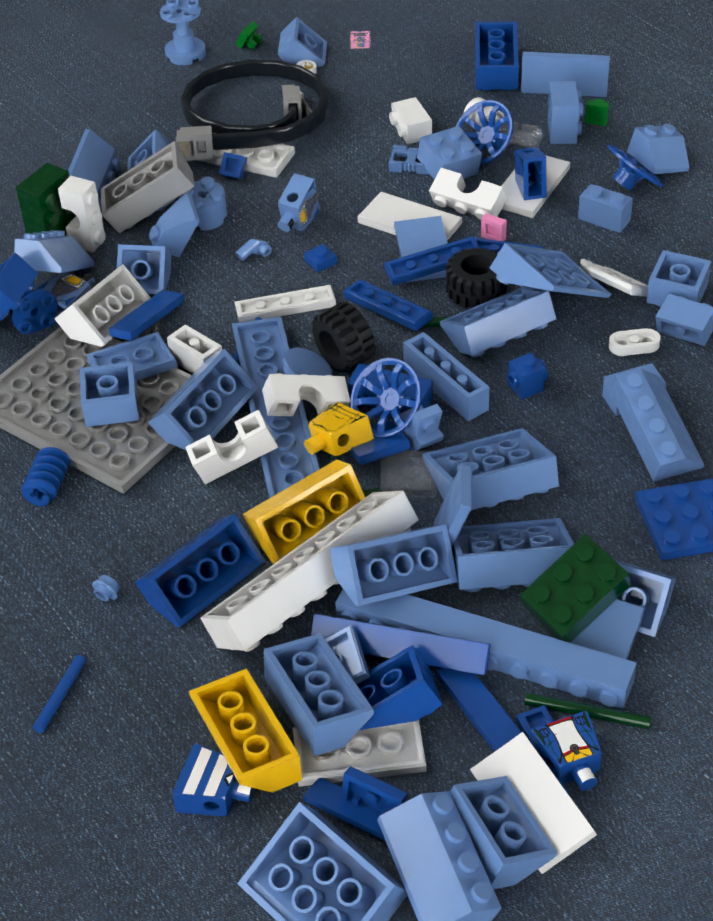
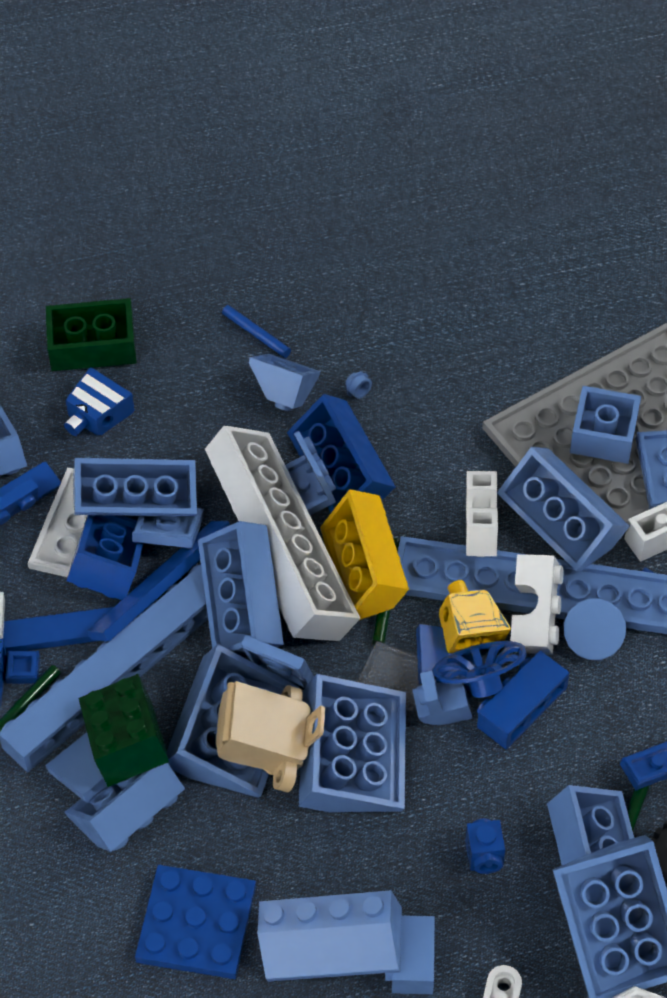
camera: 110 degrees right, 10 degrees up
blue piece [21,447,71,507] -> none
yellow slope [189,668,302,793] -> none
black tyre [312,302,376,373] -> none
medium blue brick [403,332,489,421] -> none
none -> dark green brick [46,298,137,371]
none -> tan piece [216,681,325,793]
none -> medium blue slope [249,354,321,411]
none -> medium blue bracket [285,431,336,516]

